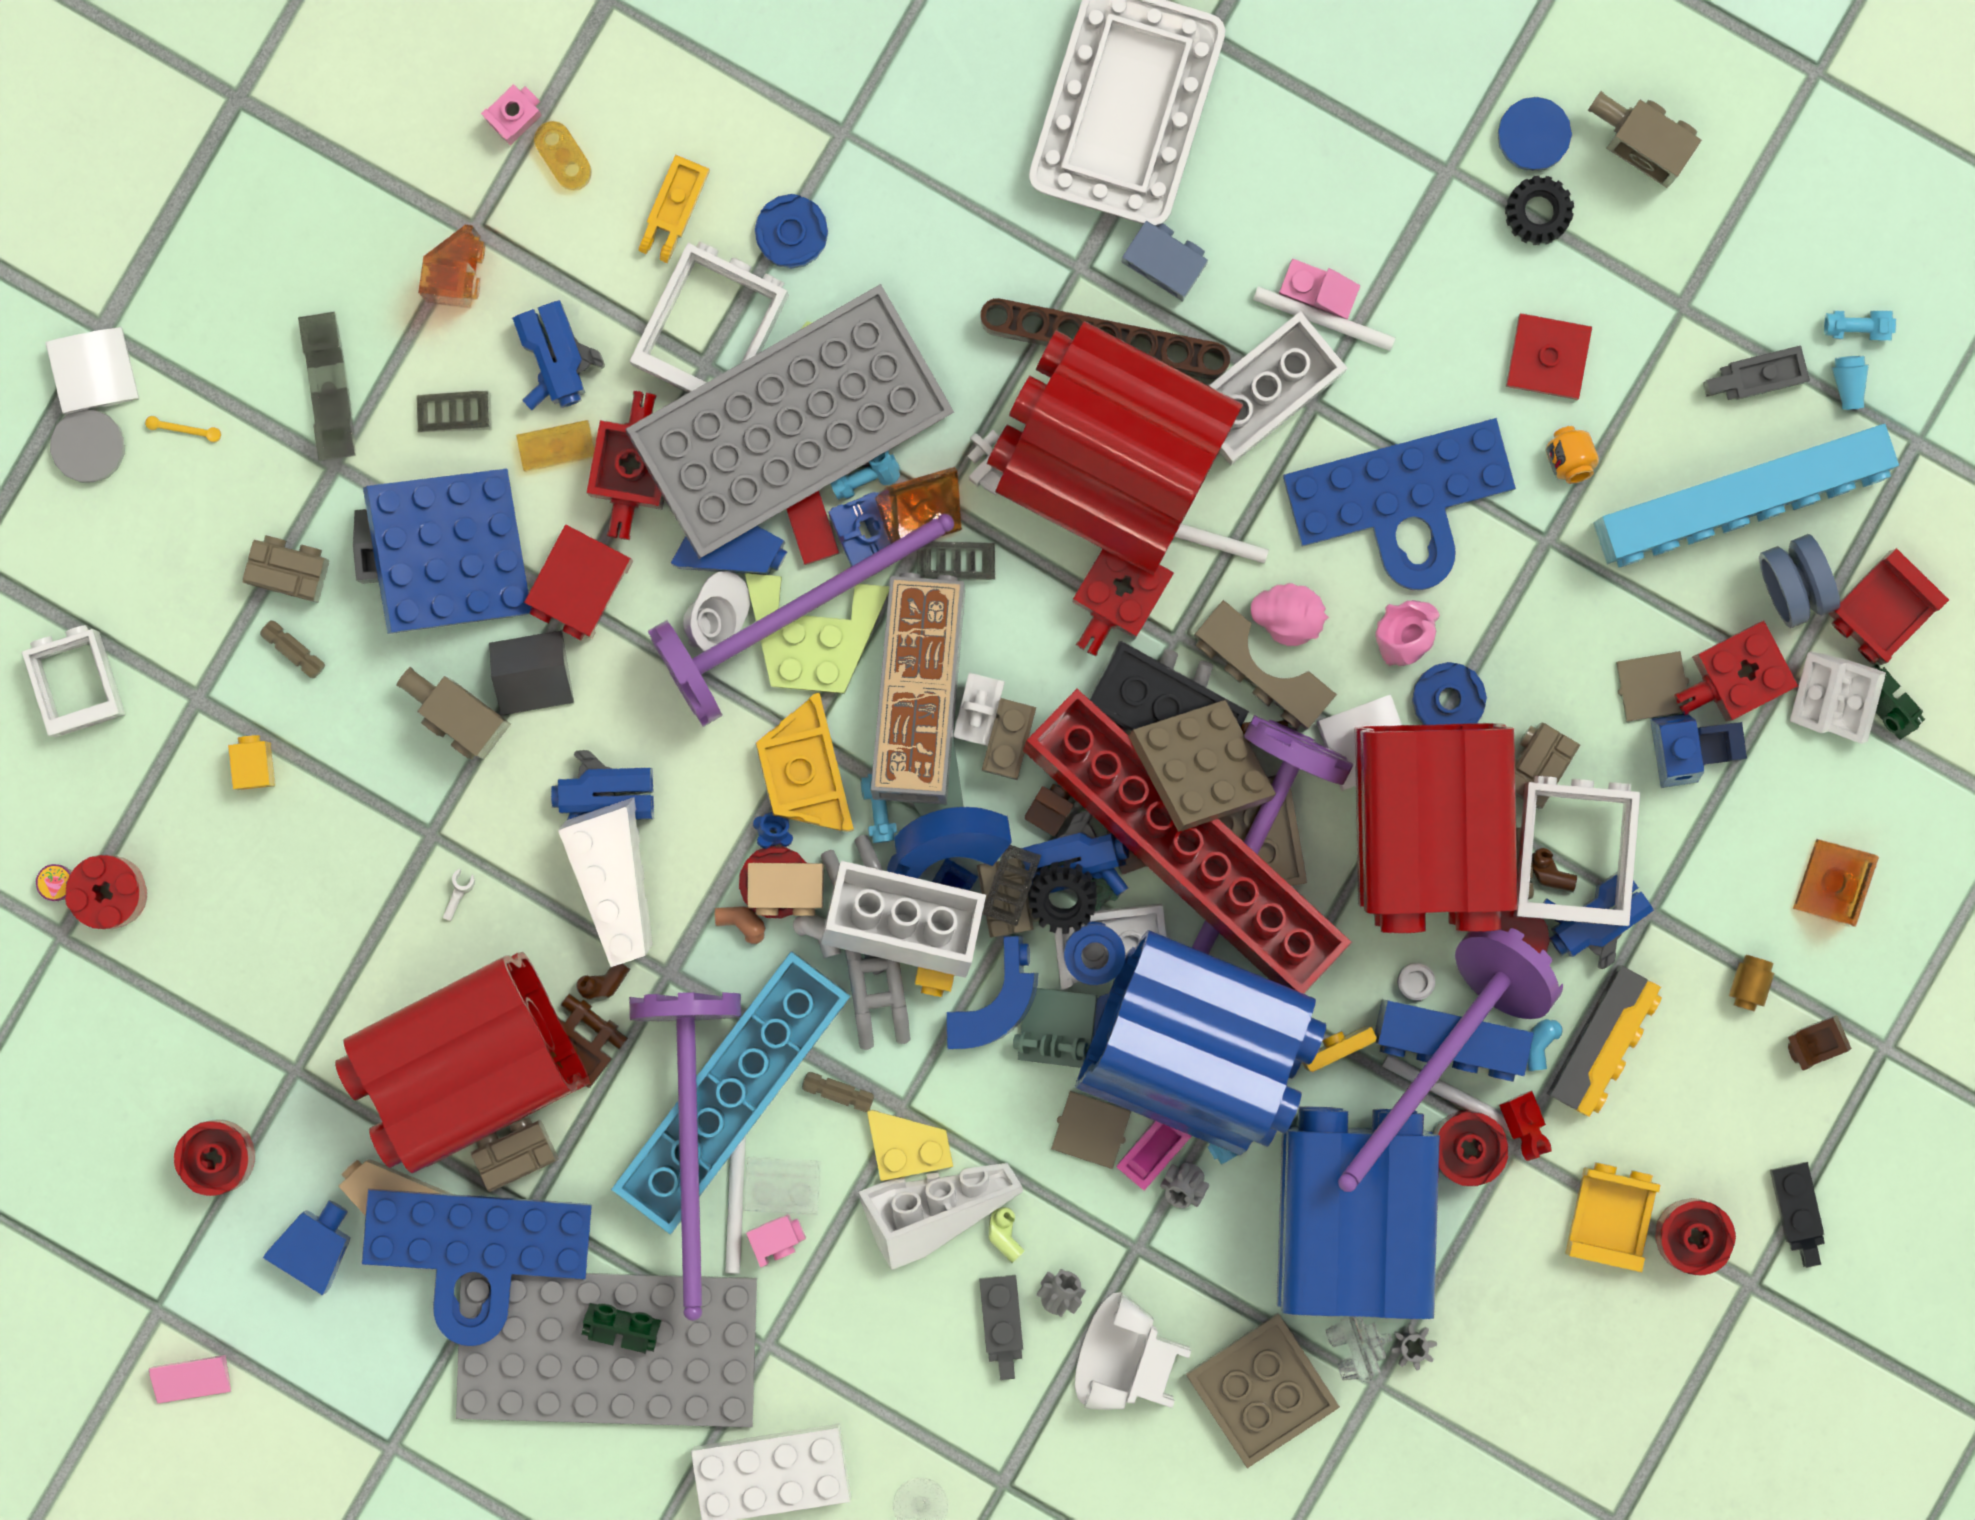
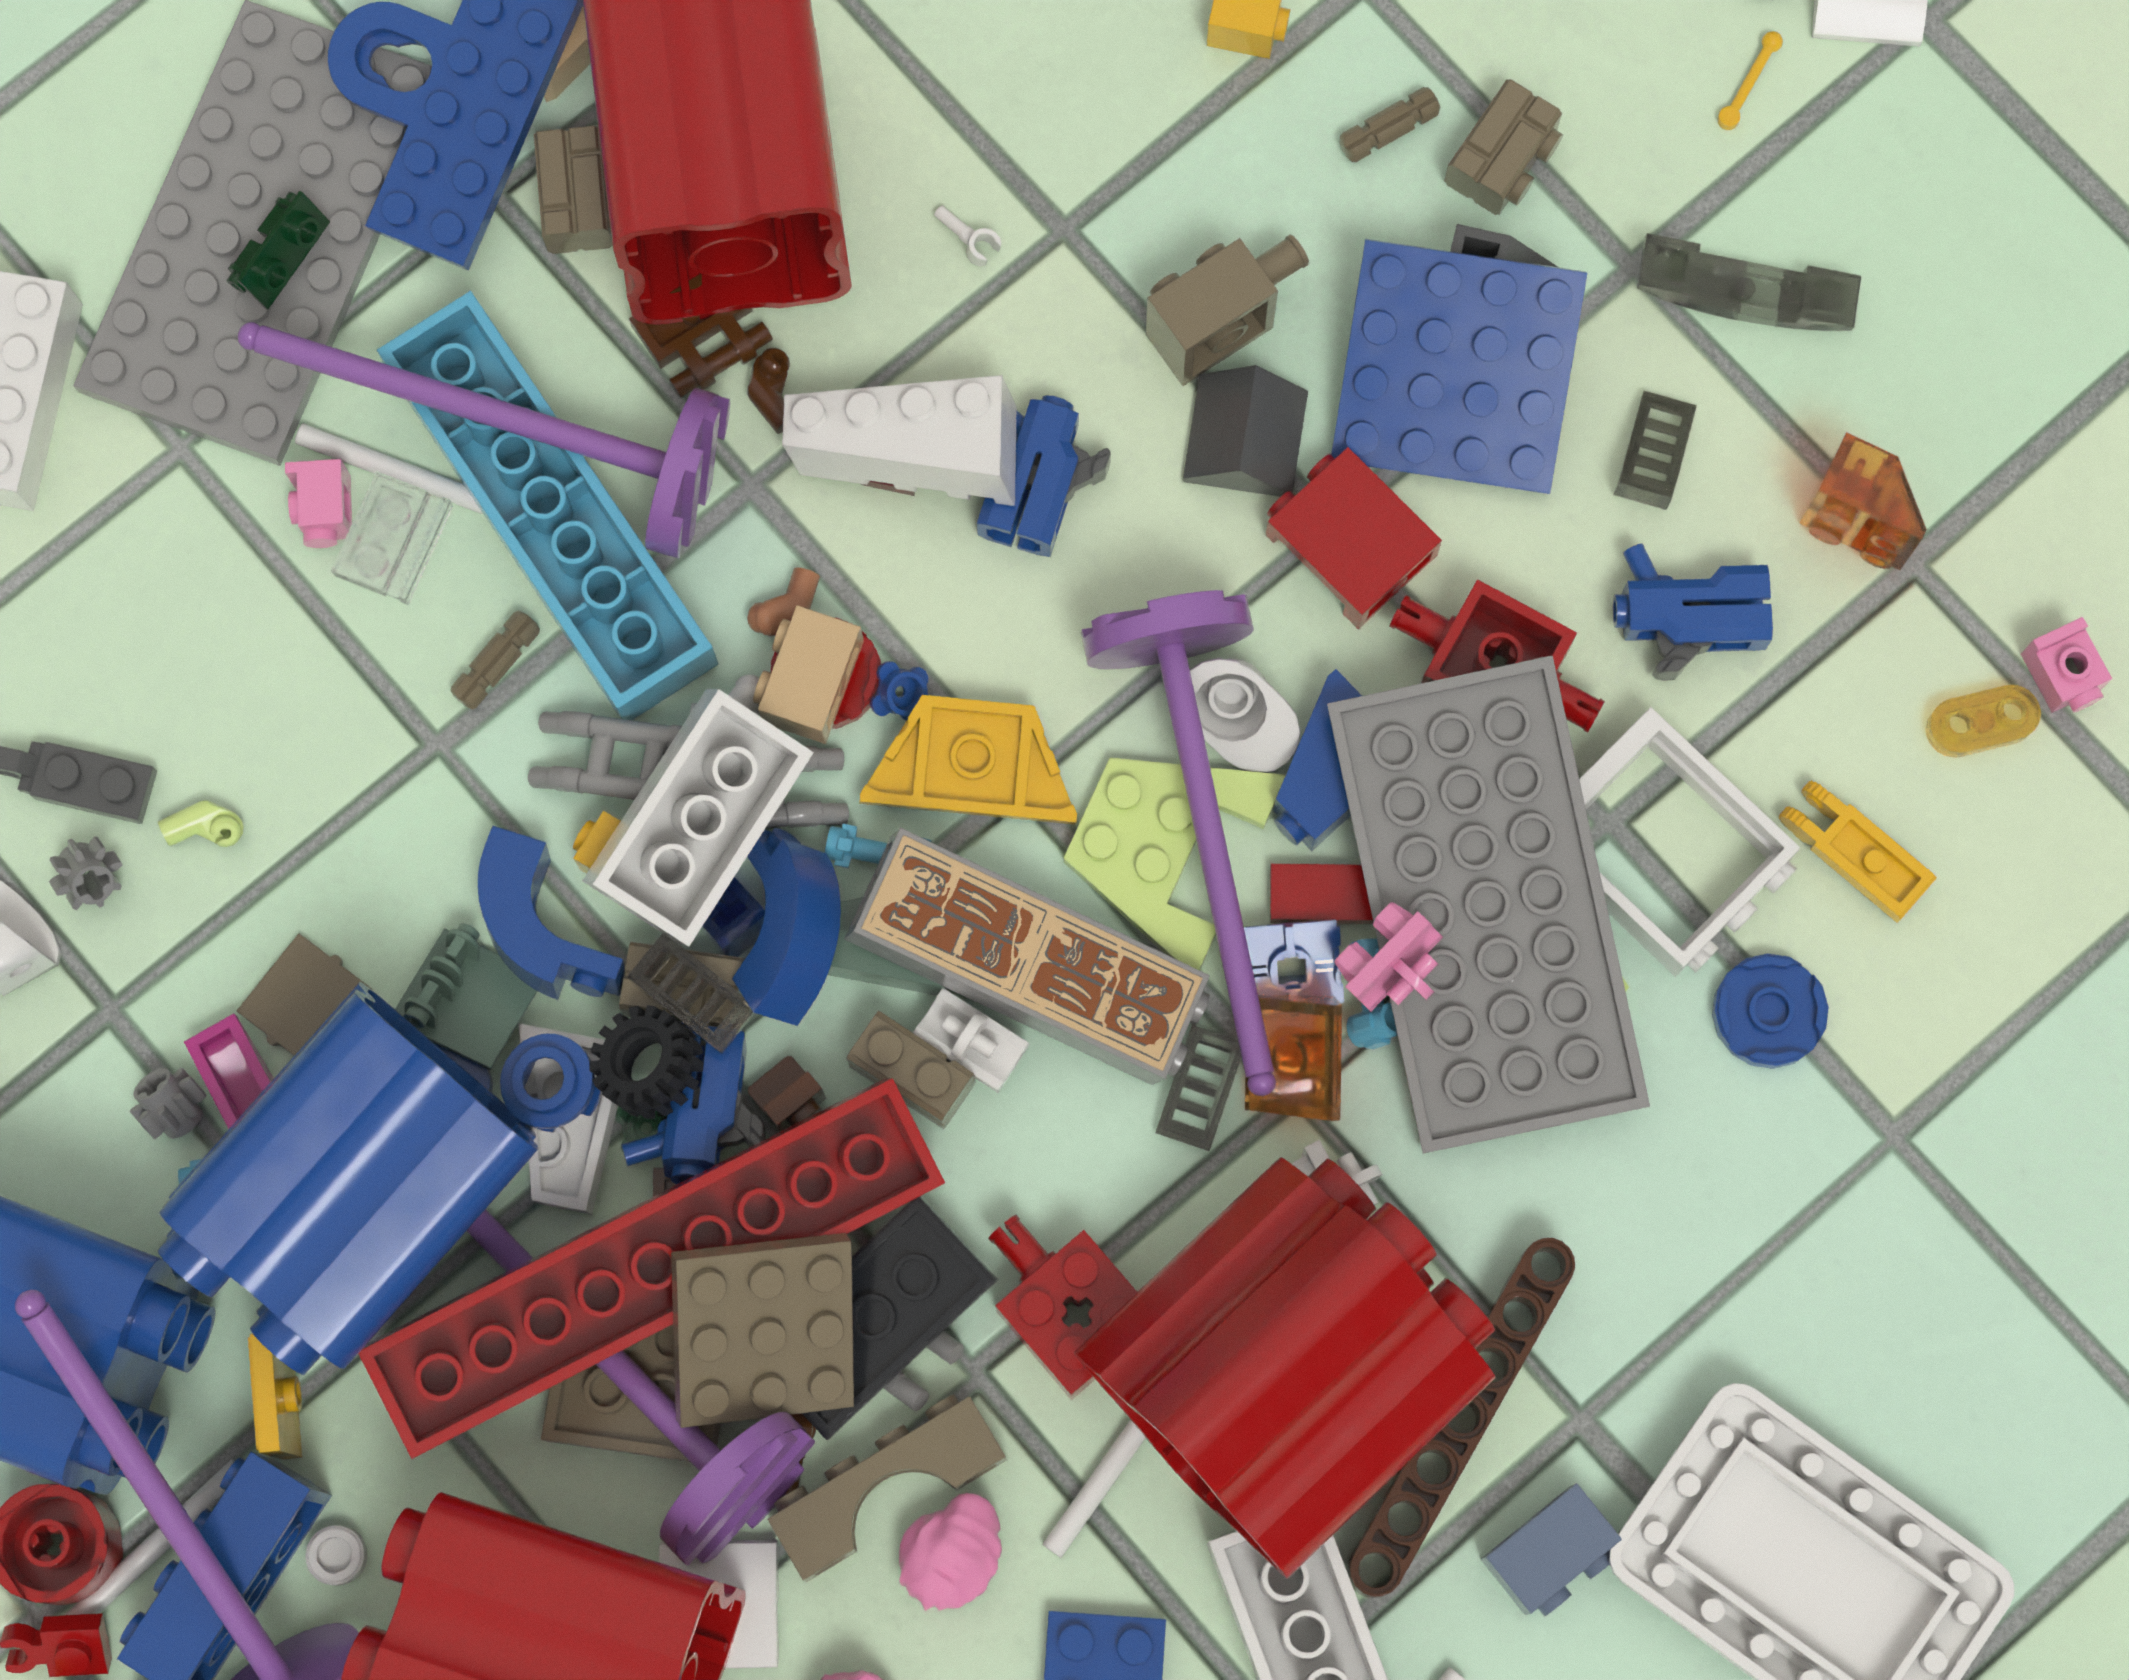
camera: 105 degrees right, 10 degrees down
clear yellow plate [516,420,595,472] -> none
white wedge [858,1163,1023,1270] -> none
light yellow wing [867,1110,953,1181] -> none
none -> bright pink hips [1334,902,1443,1012]

